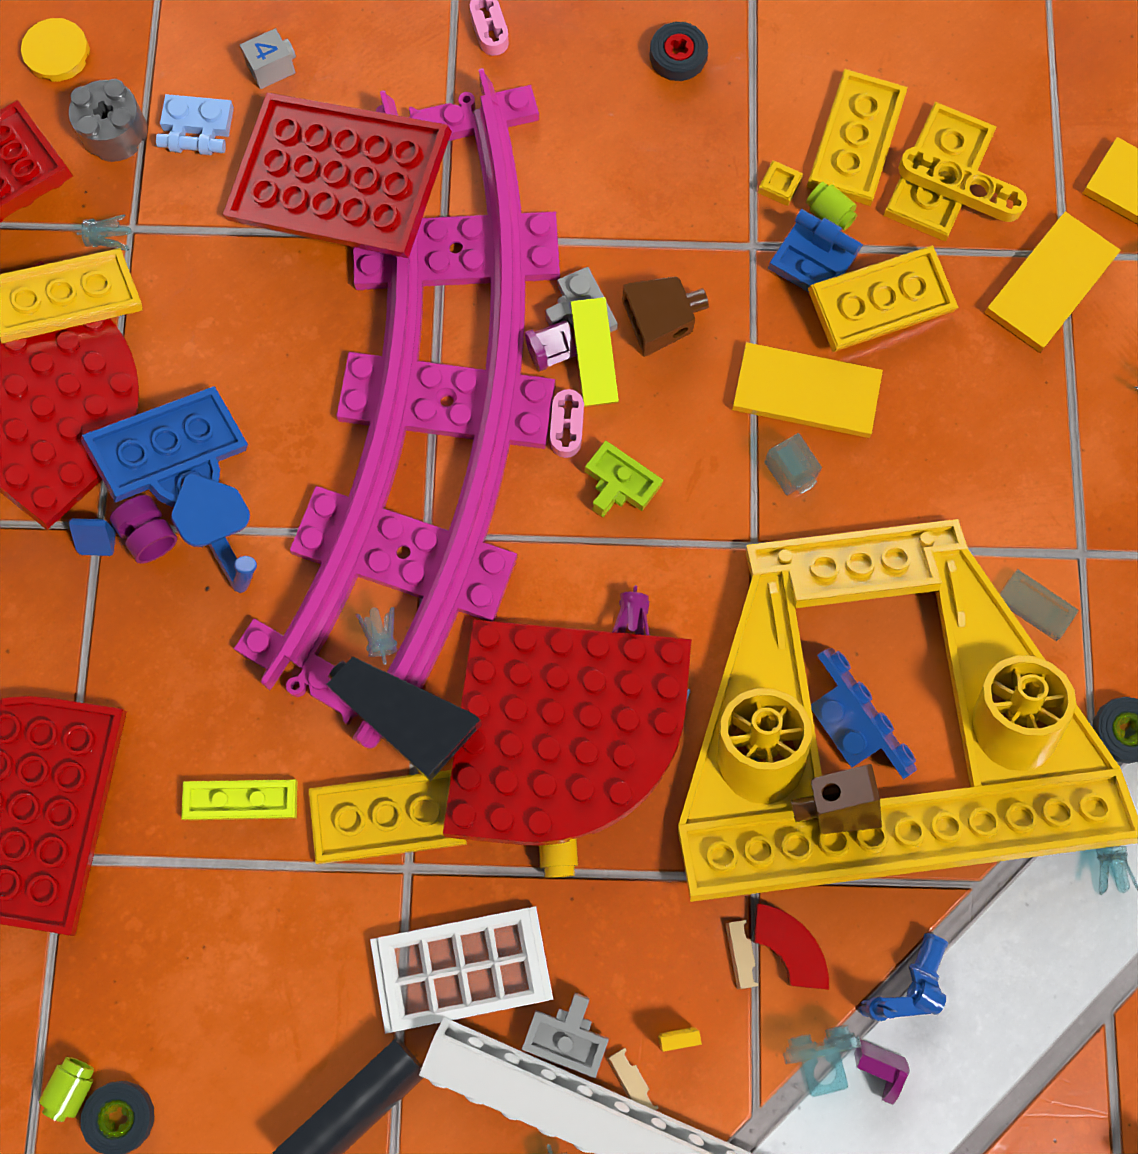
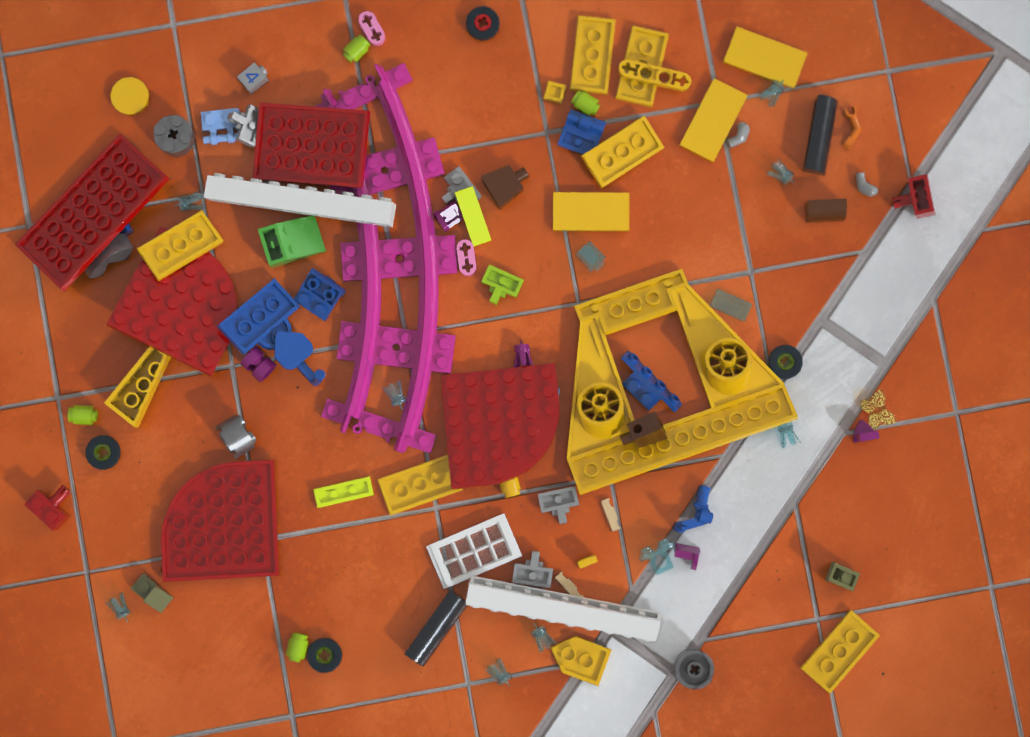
camera: 15 degrees left, 10 degrees up
blue slope [69,518,116,556] -> none
black slope [326,656,482,781] -> none
red tile [753,904,829,990] -> none
none -> white brick [204,173,396,228]
none -> flat silver brick [215,414,257,459]
none -> light grey hinge [226,104,259,148]
none -> bright green slope [258,216,326,269]
none -> blue plate [294,268,346,321]
none -> lime brick [342,35,370,63]
none -> light grey hinge [538,486,579,524]
none -> light grey arm [727,122,750,148]

